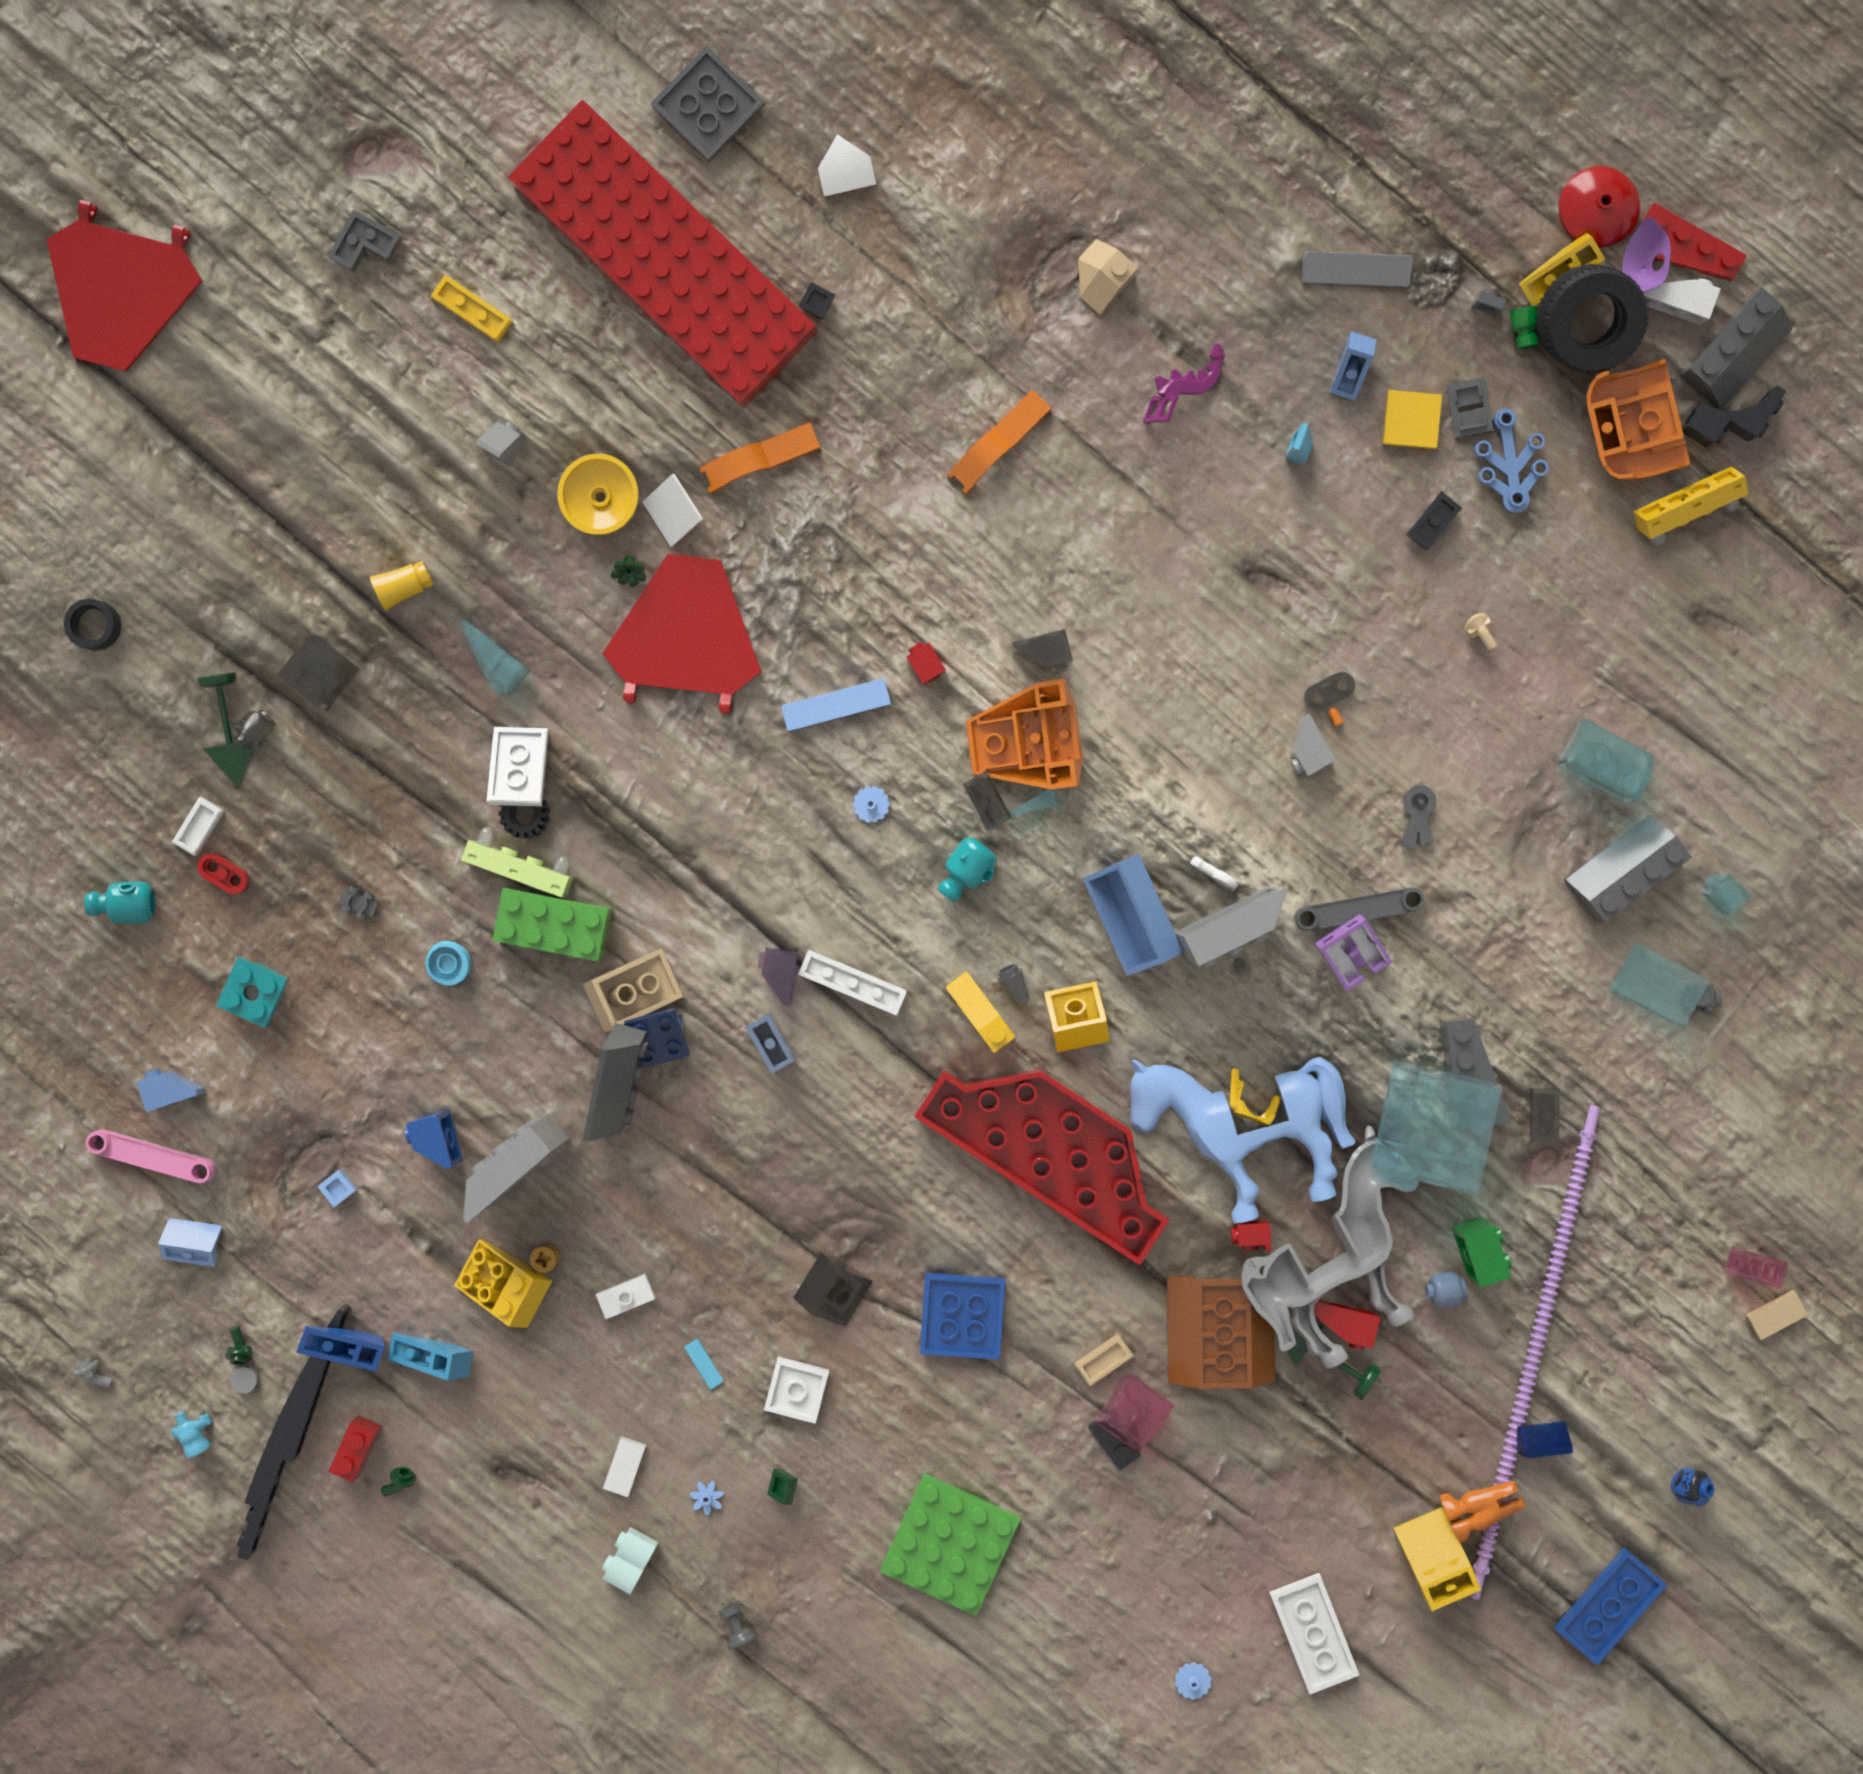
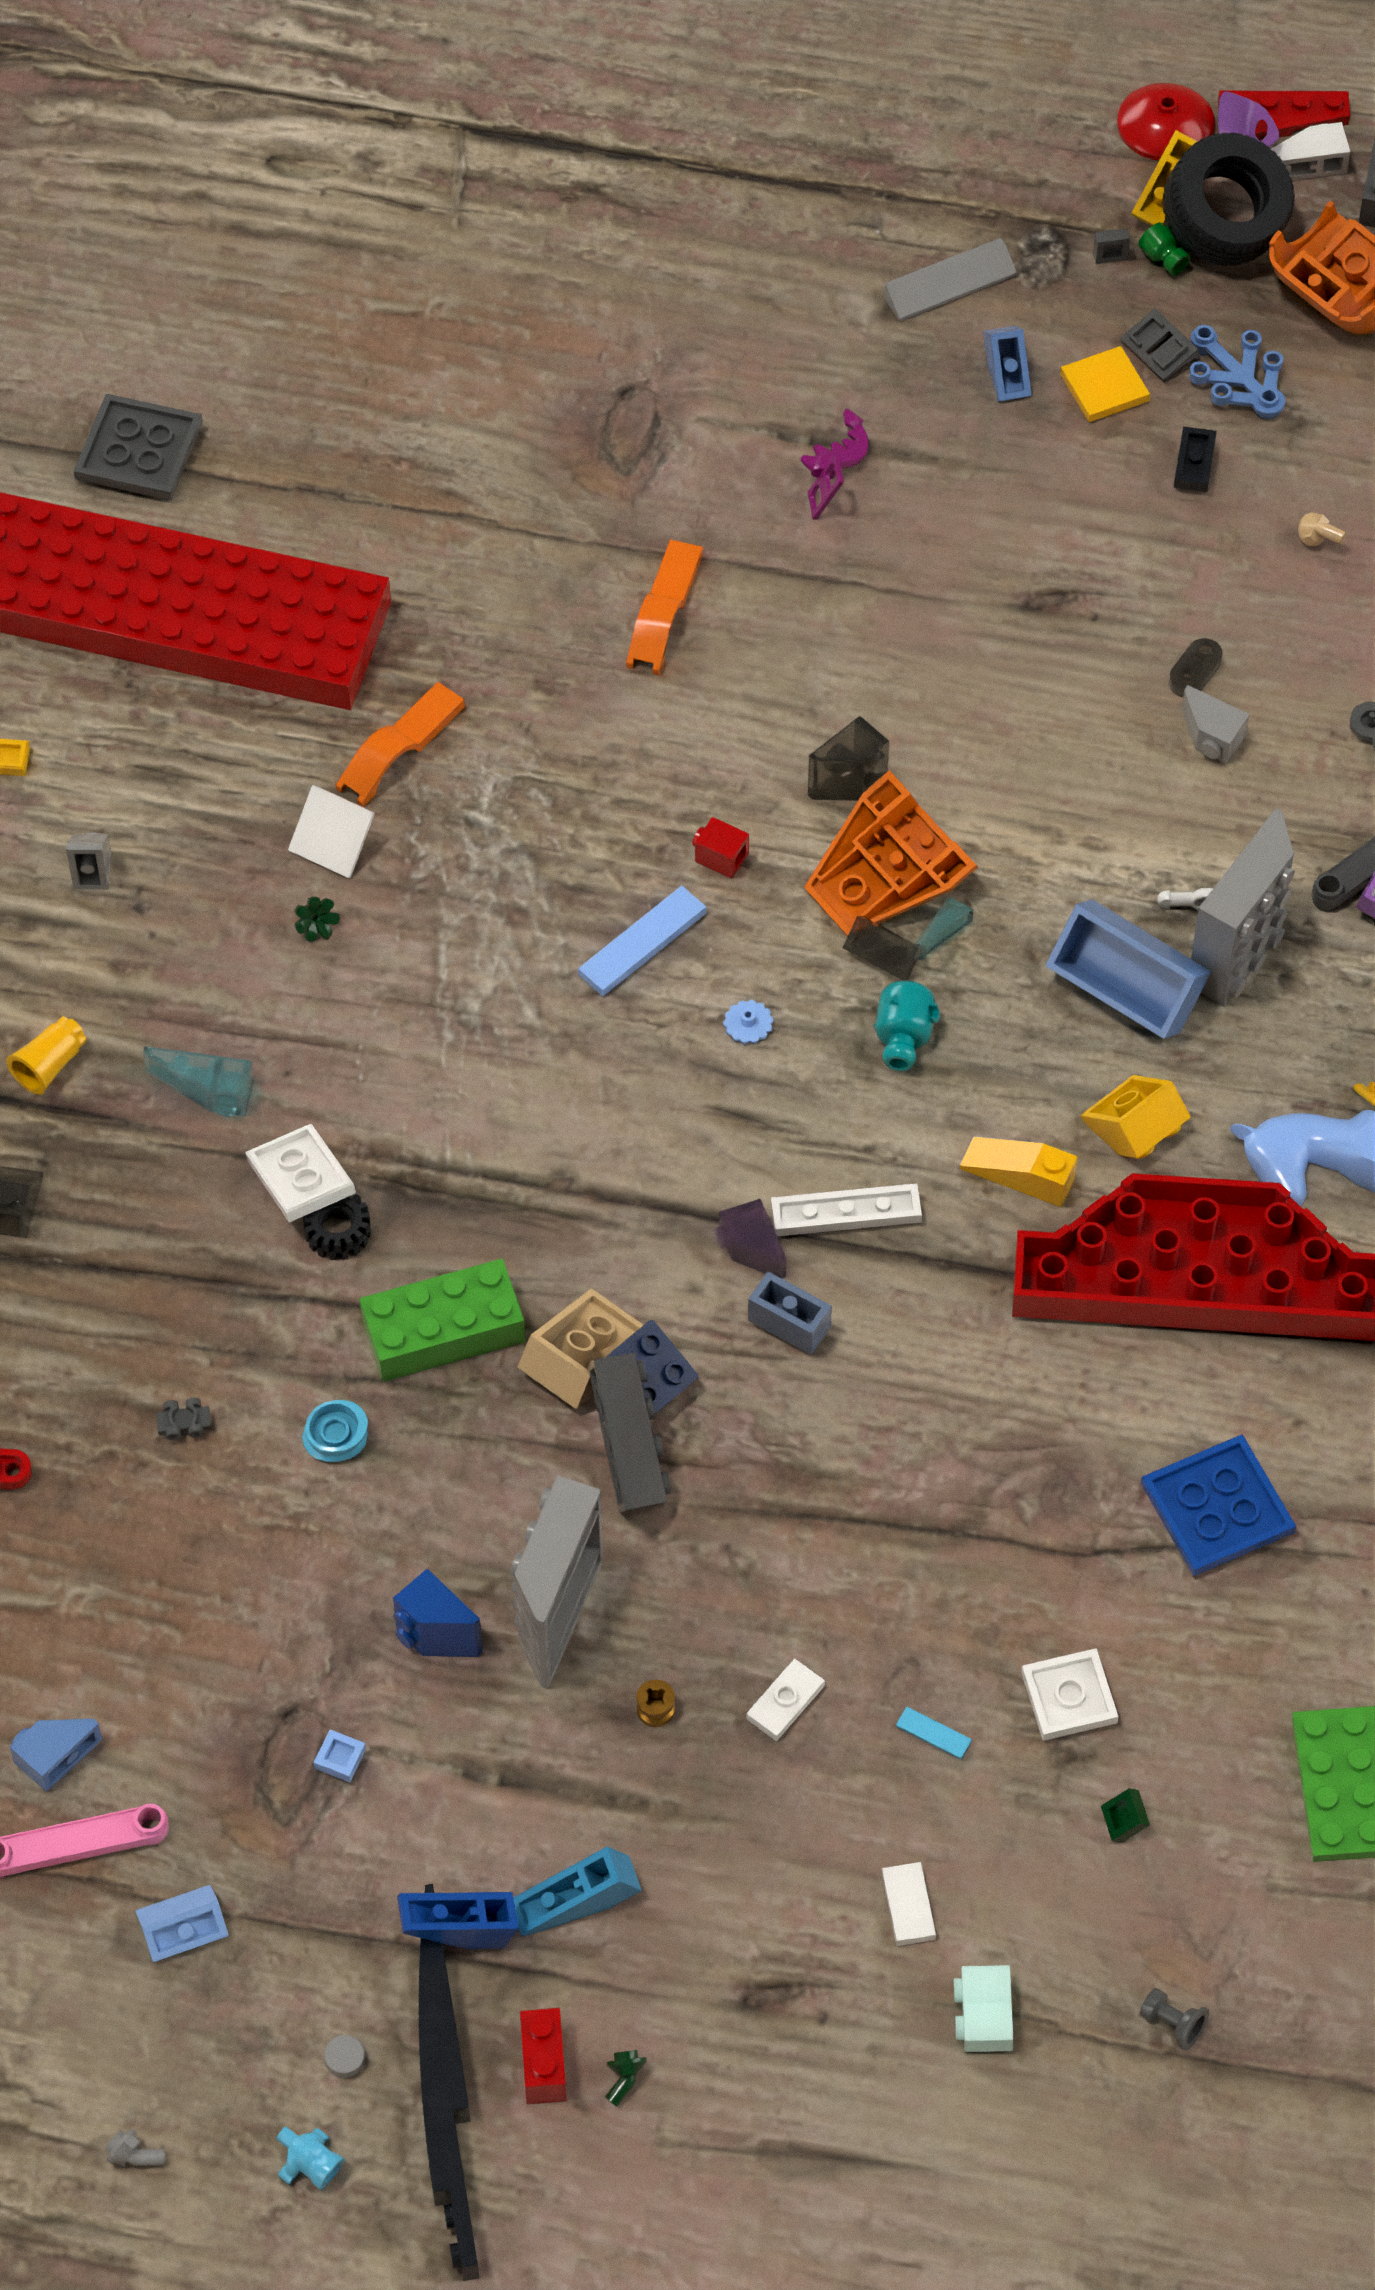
camera: 30 degrees left, 30 degrees down
teal piece [216,957,289,1028] -> none
dark green plate [225,1326,253,1365] -> none
yellow slope [454,1239,552,1328] -> none
yellowish green piece [461,827,573,898] -> none
yellow dish [557,454,639,535] -> none
red flag [602,554,761,714] -> none
light blue plant [689,1481,724,1515] -> none
clear smoke slope [793,1253,873,1327] -> none
black plate [799,282,835,321] -> none
white slope [818,134,876,196] -> none
dark grey cone [997,964,1030,1005] -> none
tan slope [1078,239,1138,316] -> none
medium azure slope [1285,423,1313,465] -> none
orange piece [1328,707,1344,727] -> none

